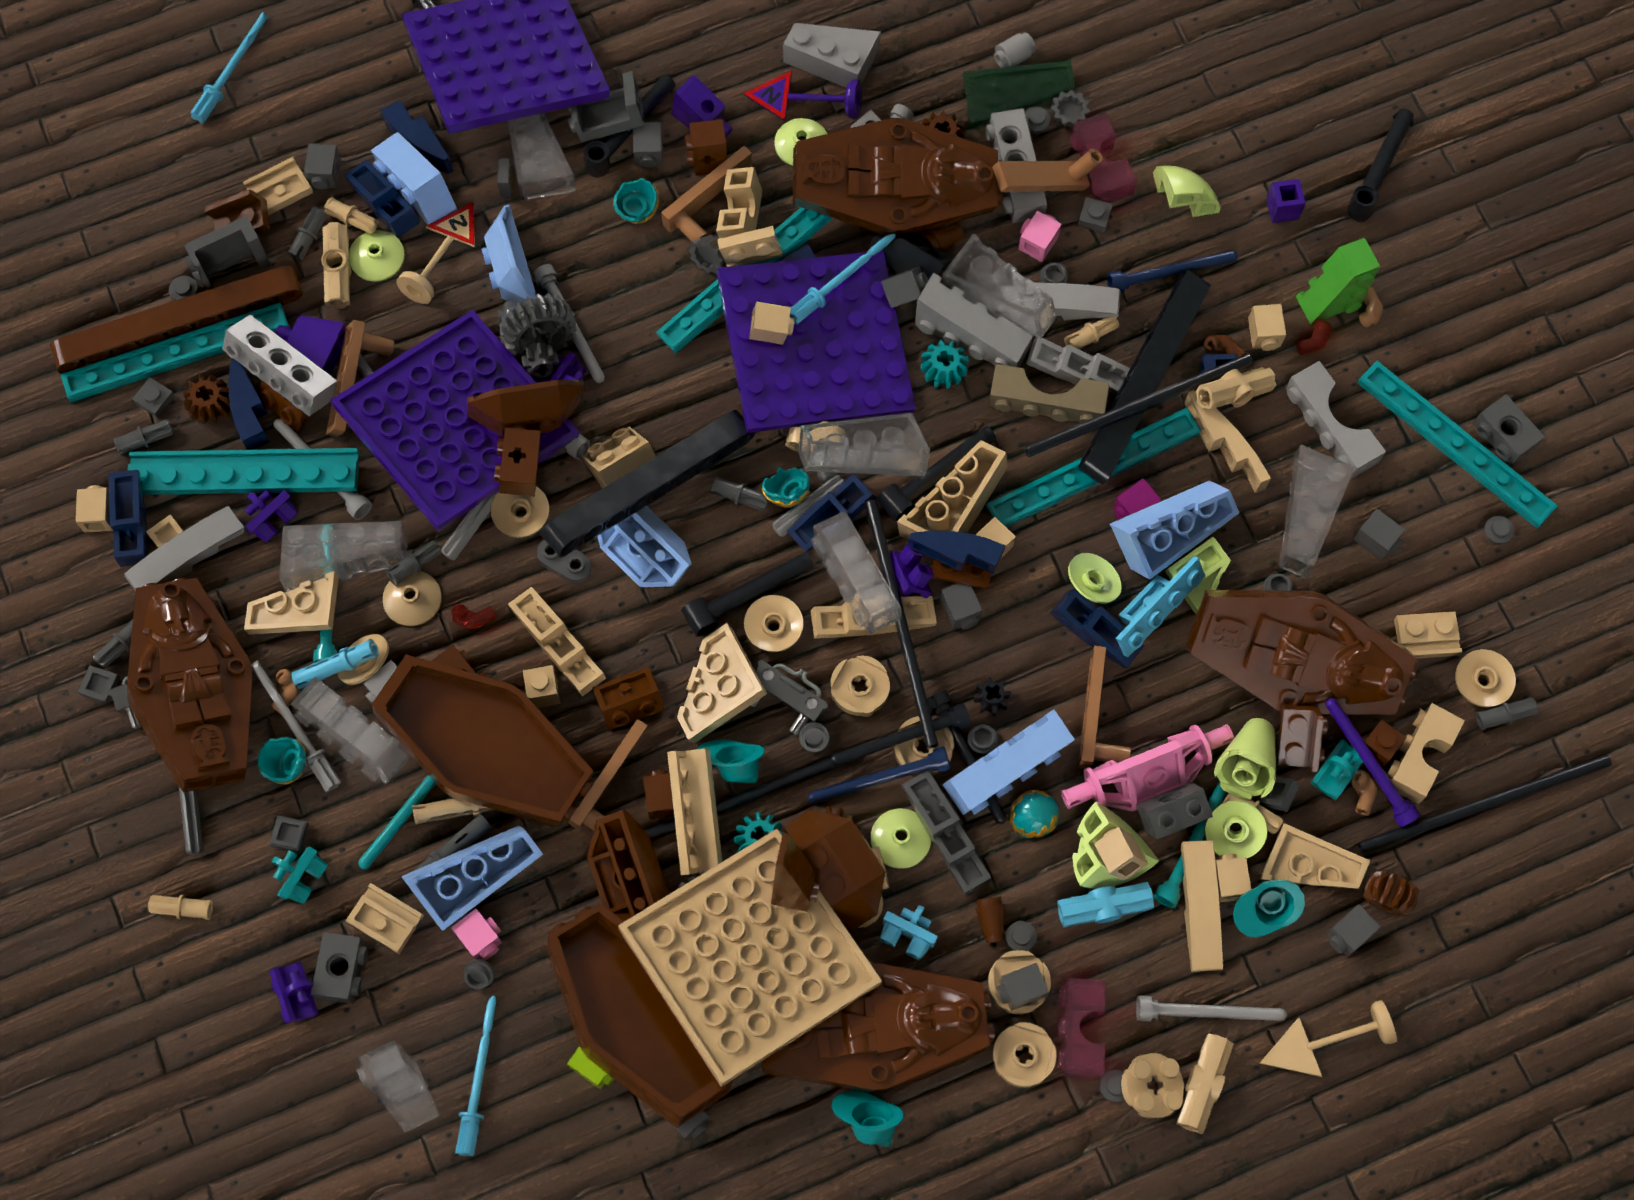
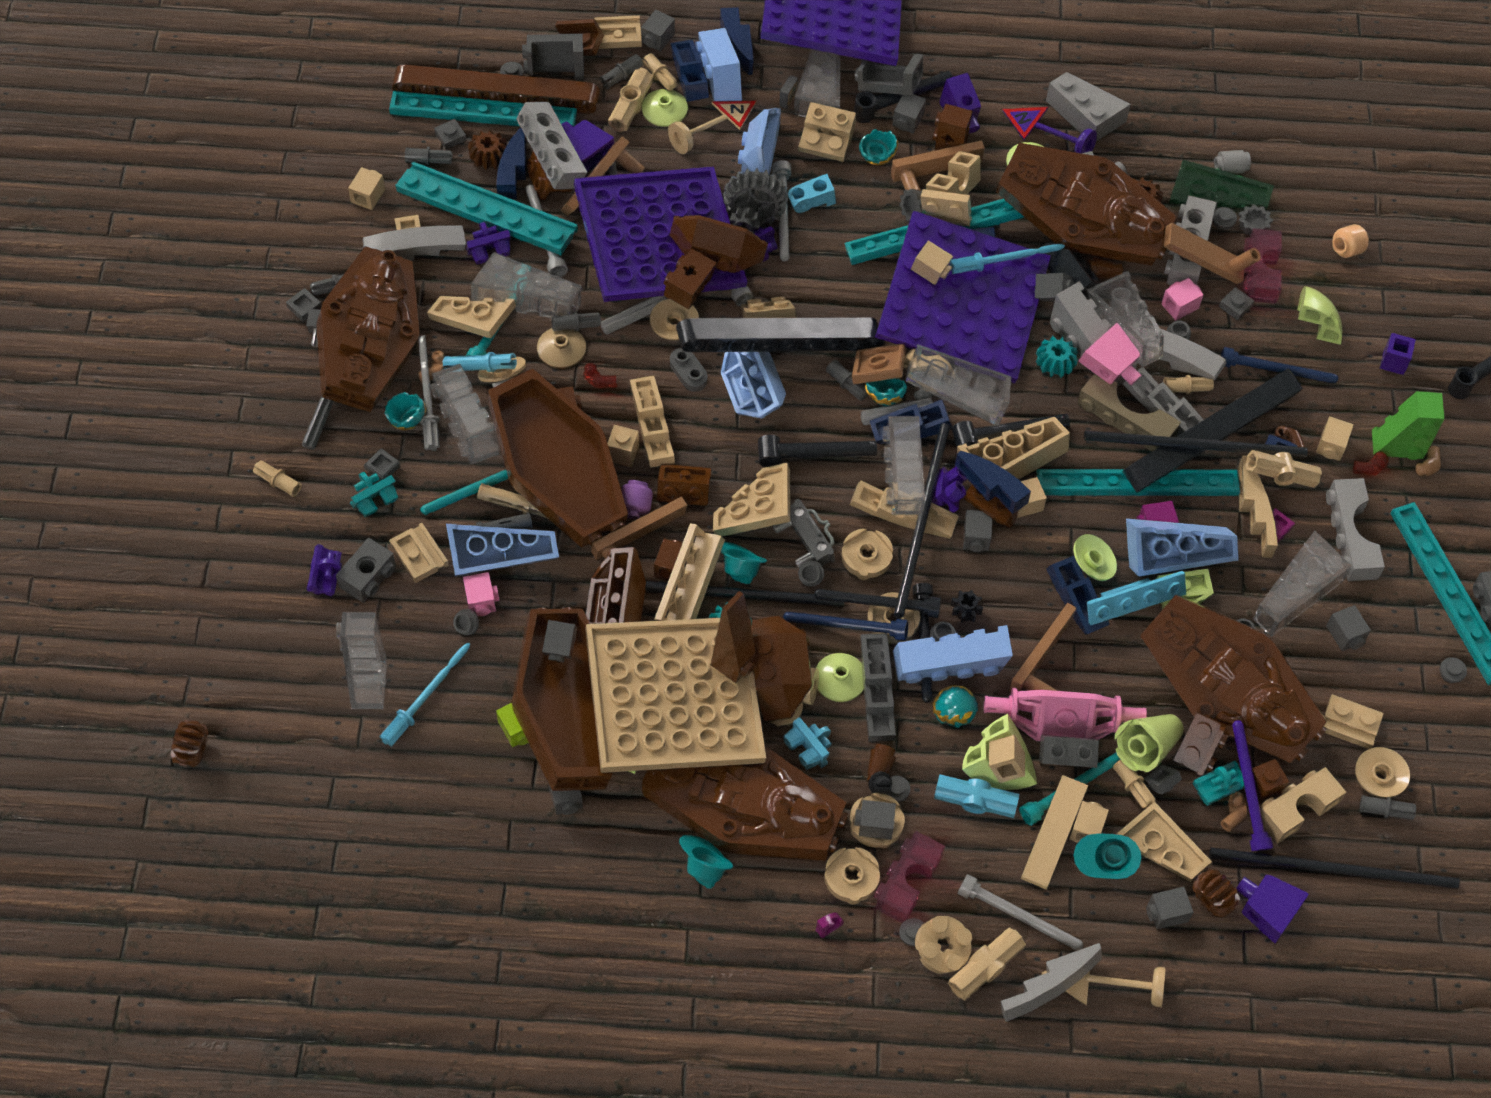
camera: 25 degrees right, 10 degrees down
dark blue slope [109,470,149,567] -> none
tan dish [744,595,803,652] -> none
yellowish green dish [1205,800,1267,859] -> none
none -> dark grey brick [542,620,578,663]
none -> medium lavender head [621,480,653,520]
none -> medium azure leg [788,174,836,213]
none -> tan brick [798,102,856,162]
none -> magenta tile [816,913,844,938]
none -> medium nougat tile [852,344,906,384]
none -> black piece [868,771,892,794]
none -> light grey slope [1001,943,1102,1022]
none -> bright pink torso [1079,323,1142,386]
none -> dark purple torso [1236,875,1309,944]
none -> magenta tile [1272,508,1295,543]
none -> light nougat head [1332,224,1369,258]

